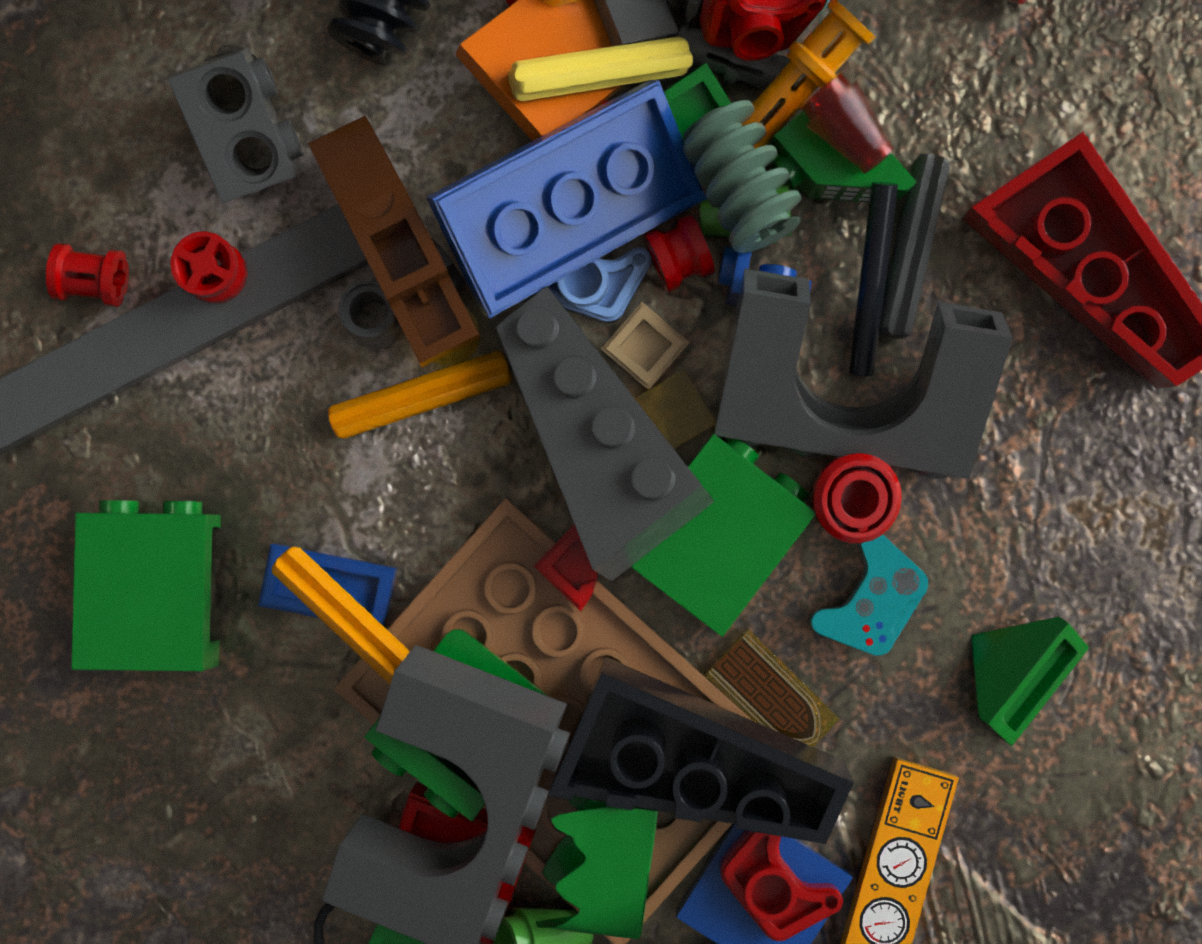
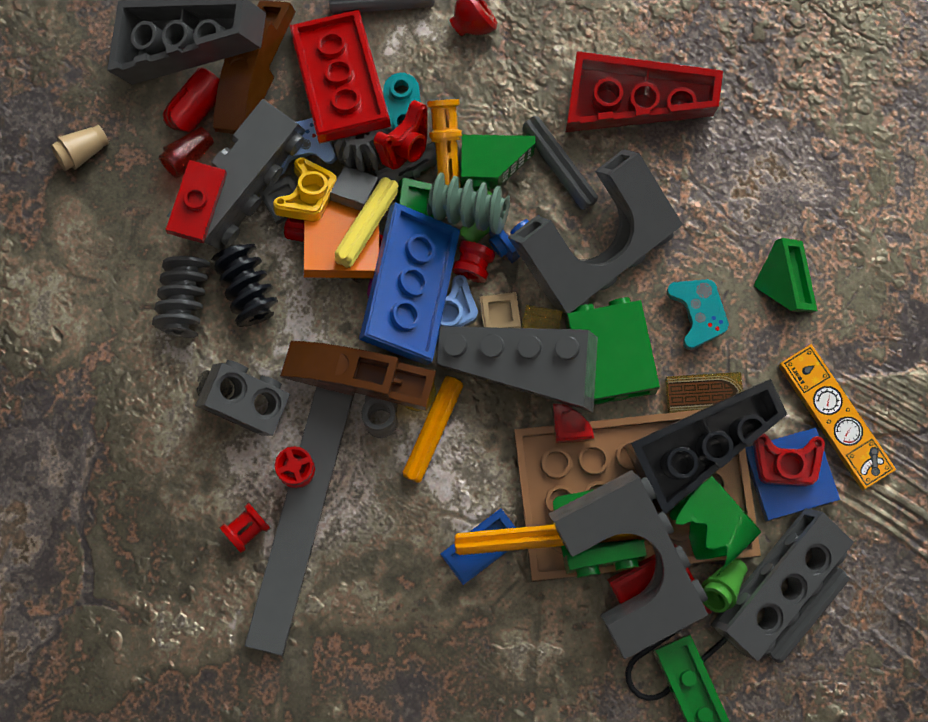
camera: 50 degrees left, 10 degrees down
green panel [71,500,221,671] -> none
clear red cone [800,72,895,174] -> none
red brick [812,453,902,543] -> none
black bar [849,182,898,376] -> none

